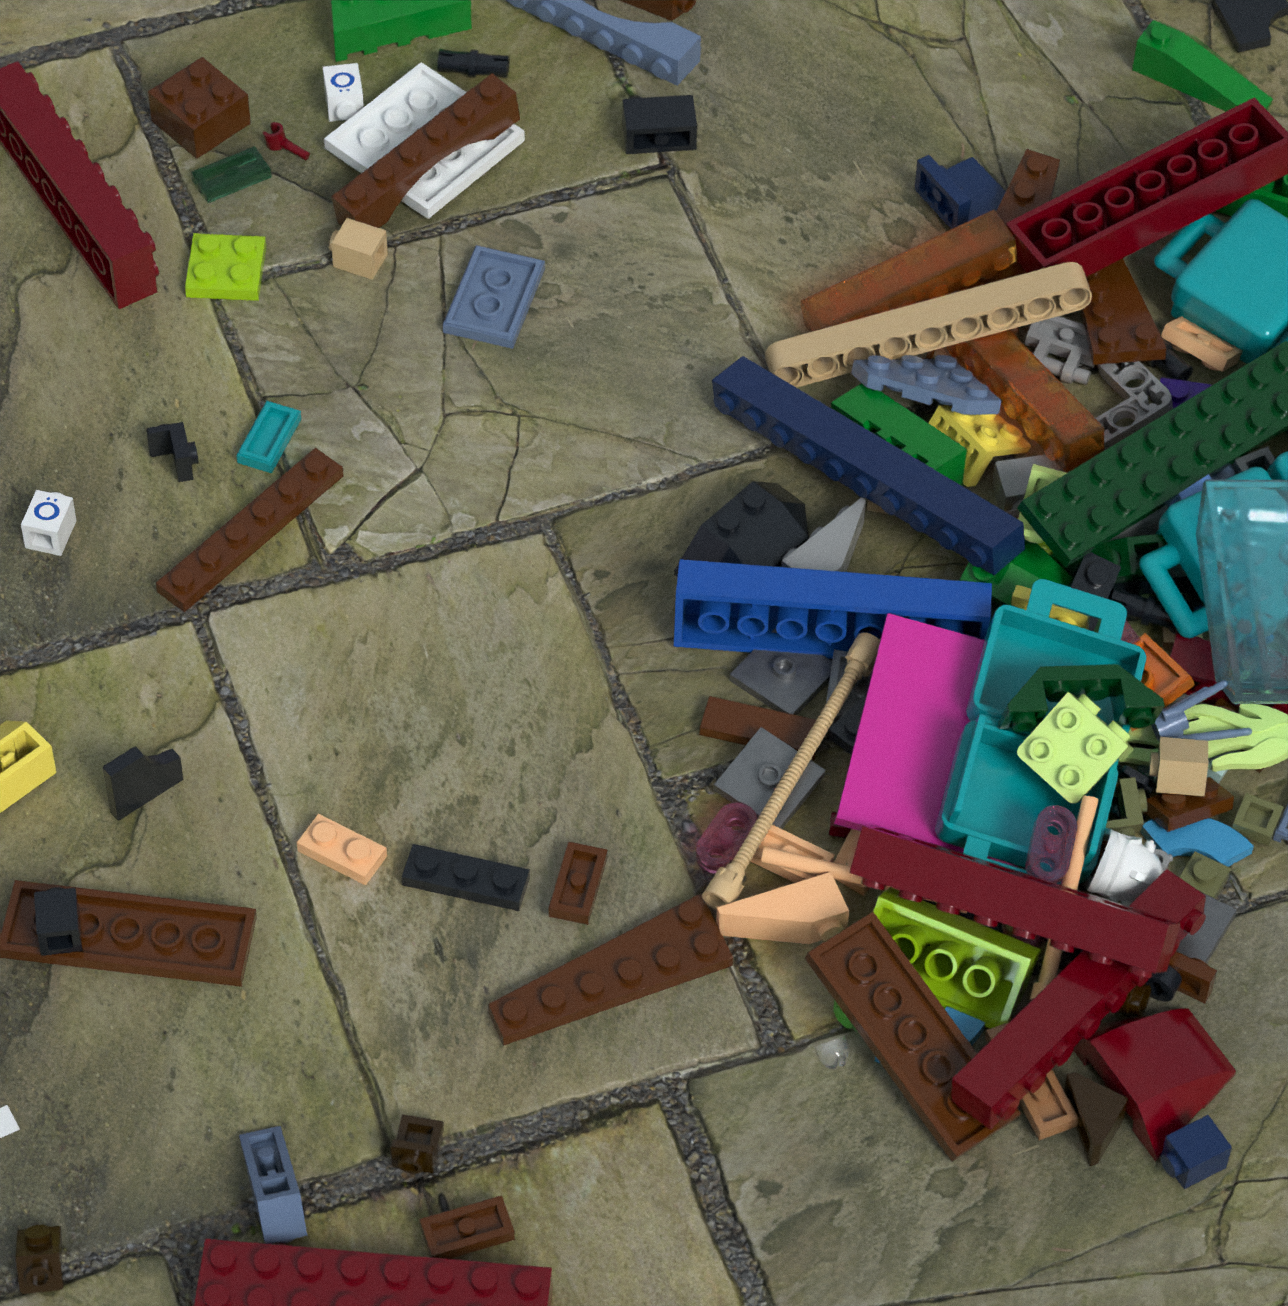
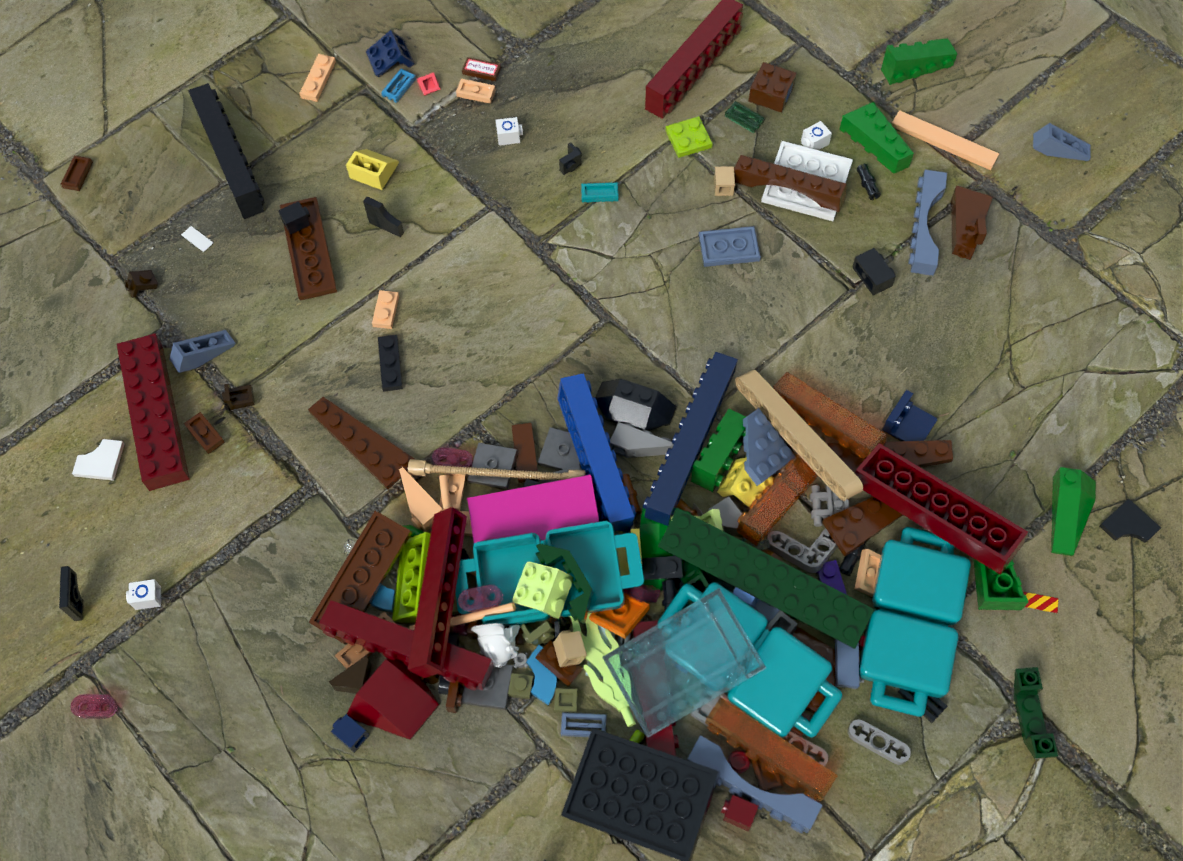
camera: 70 degrees right, 10 degrees up
reddish brown plate [156,448,344,612] -> none
dark red hand [263,122,310,160] -> none
reddish brown plate [549,841,608,925] -> none
sand blue plant [1151,680,1252,741] -> none

